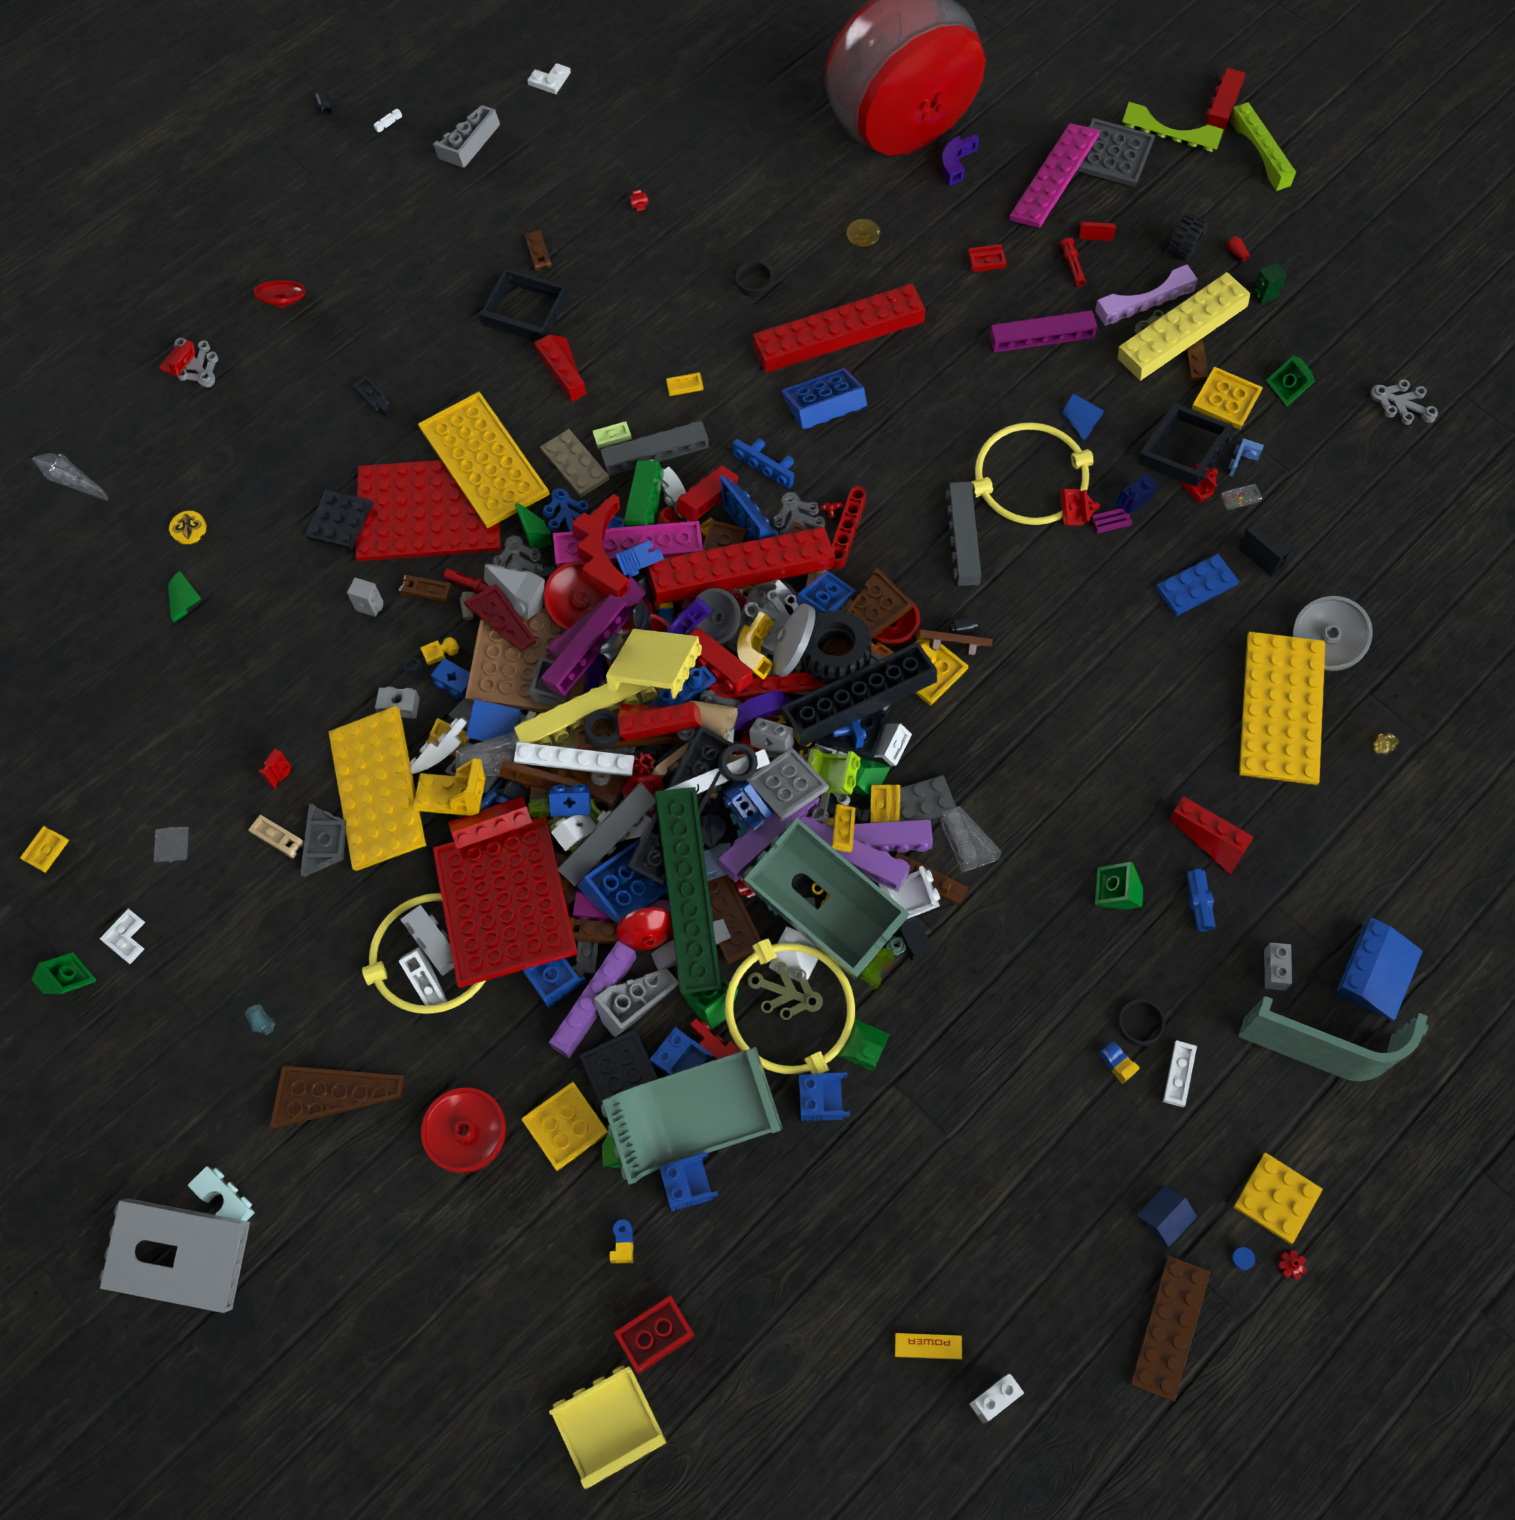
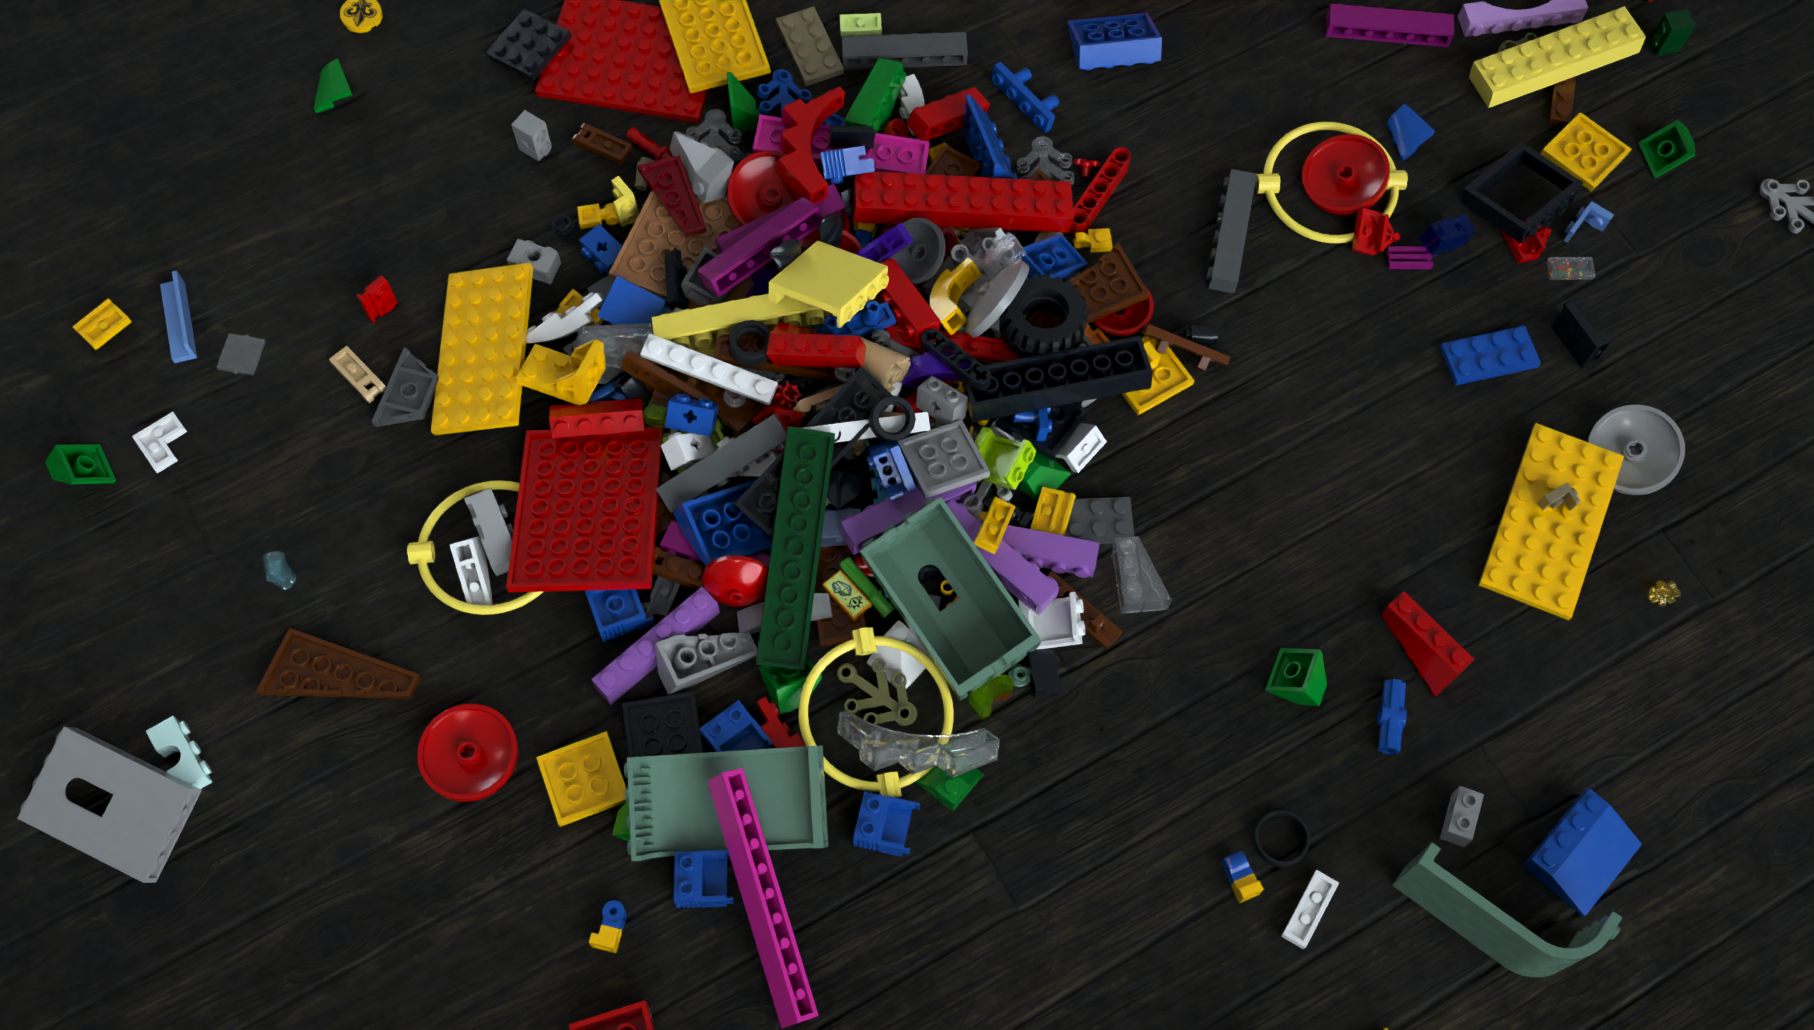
camera: 10 degrees right, 0 degrees up
none -> medium blue panel [160,271,197,363]
none -> light yellow bracket [611,176,639,227]
none -> black hinge [665,248,689,310]
none -> dark pink brick [707,768,819,1028]
none -> tile [823,570,872,621]
none -> black panel [829,126,875,149]
none -> clear arch [837,710,1000,777]
none -> bright green axle [839,557,895,618]
none -> black beam [921,328,991,390]
none -> clear slope [976,232,1026,280]
none -> yellow plate [1073,228,1113,252]
none -> red dish [1302,134,1390,215]
none -> dark tan bracket [1537,483,1581,511]

